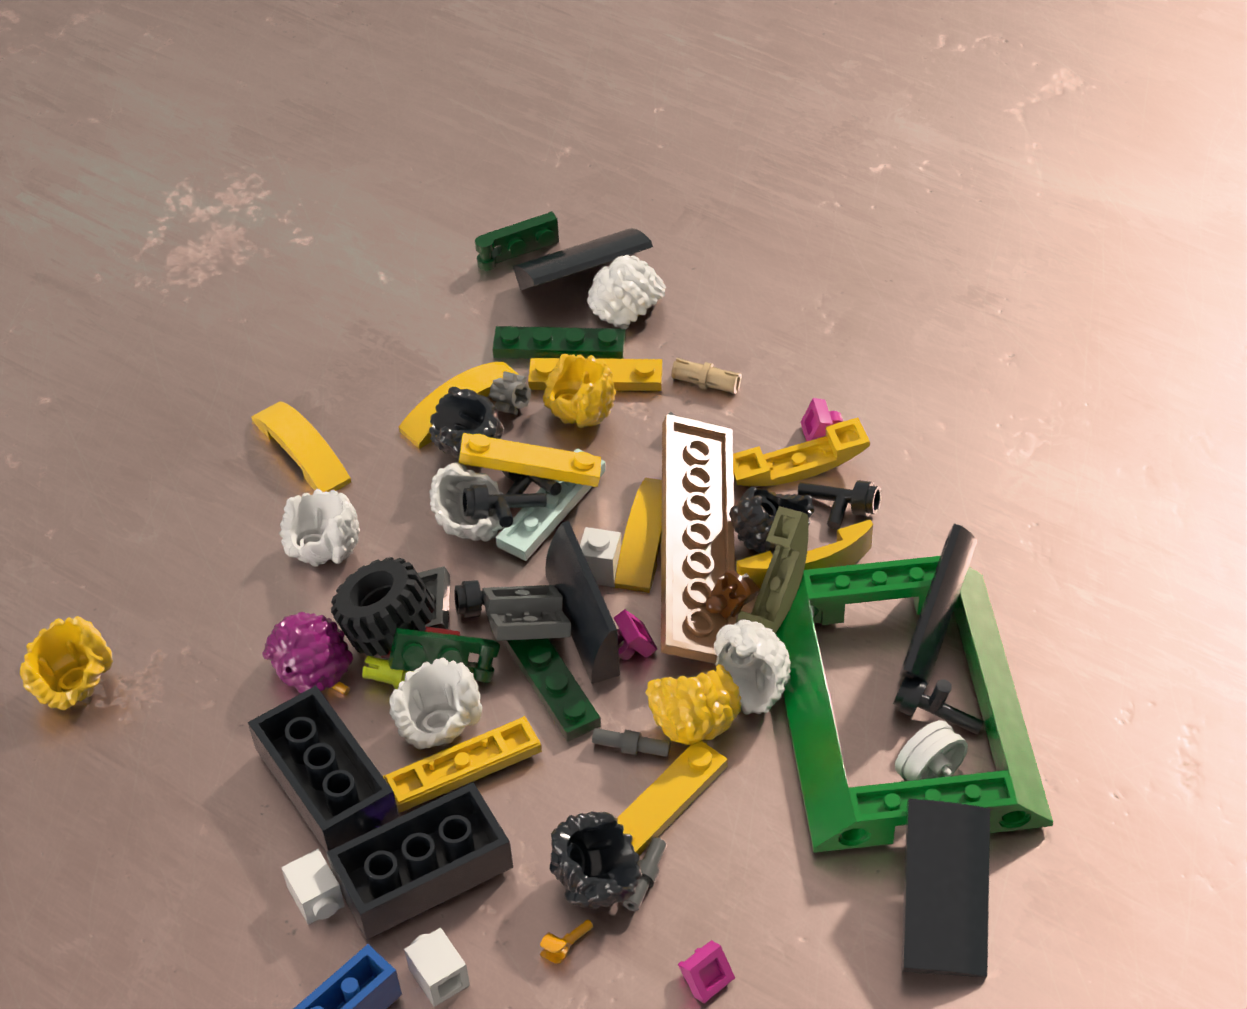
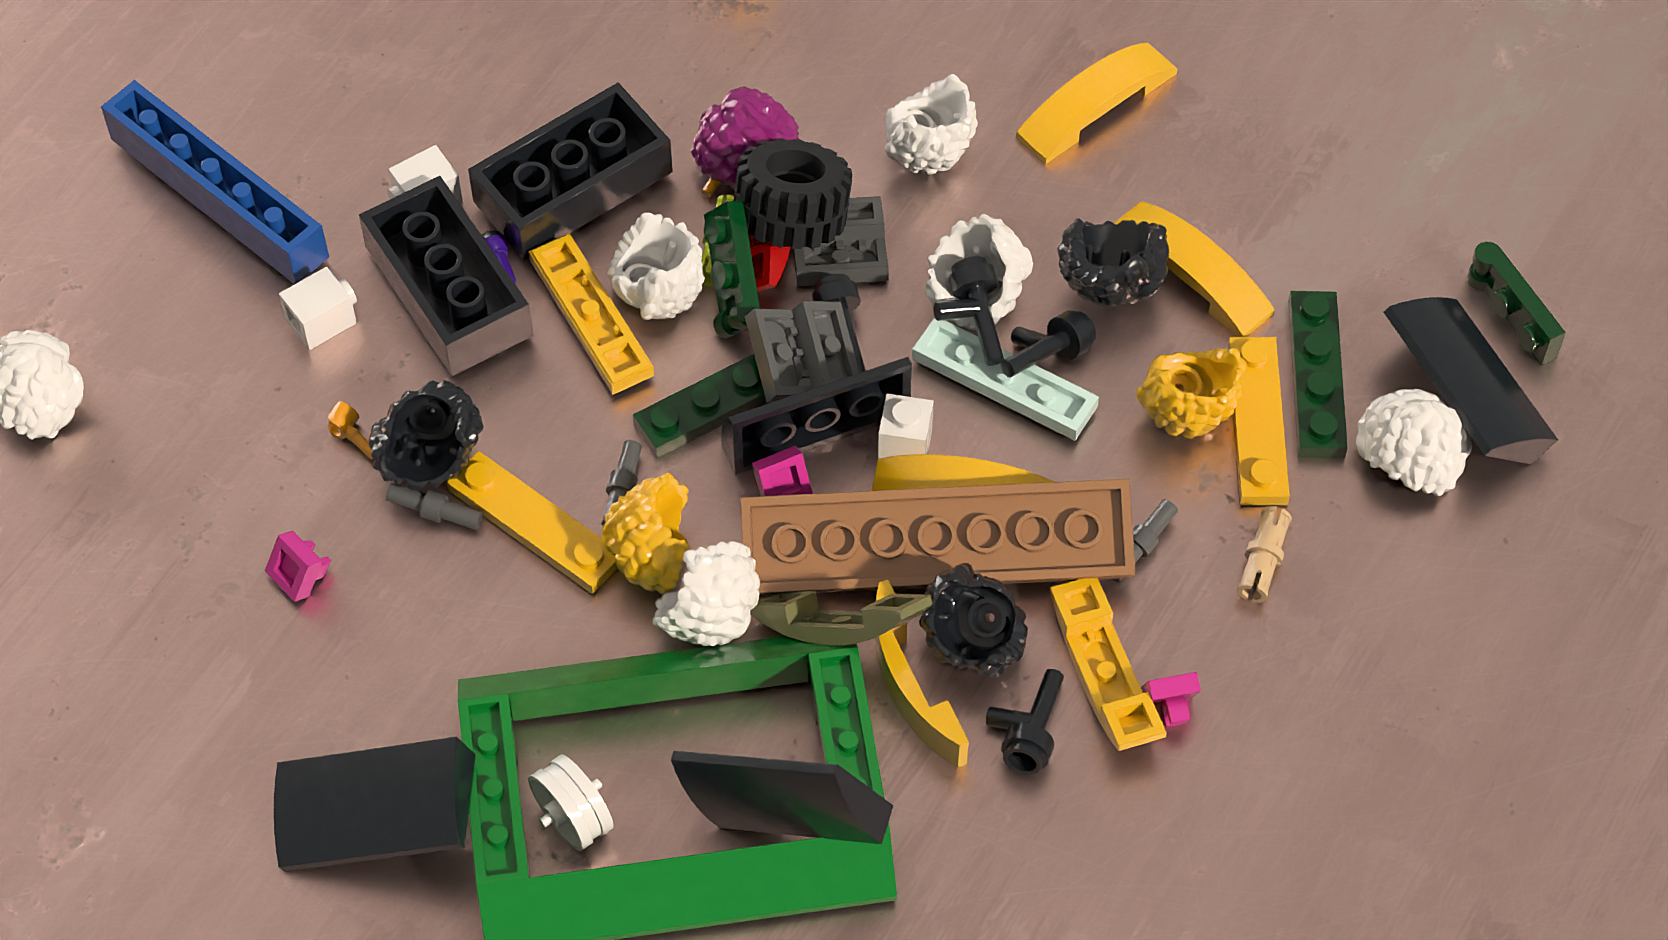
camera: 85 degrees right, 10 degrees up
yellow plate [458,433,601,487] -> none
light grey gear [489,371,531,415] -> none
reddish brown piece [705,569,760,620] -> none
black piece [893,676,984,735] -> none

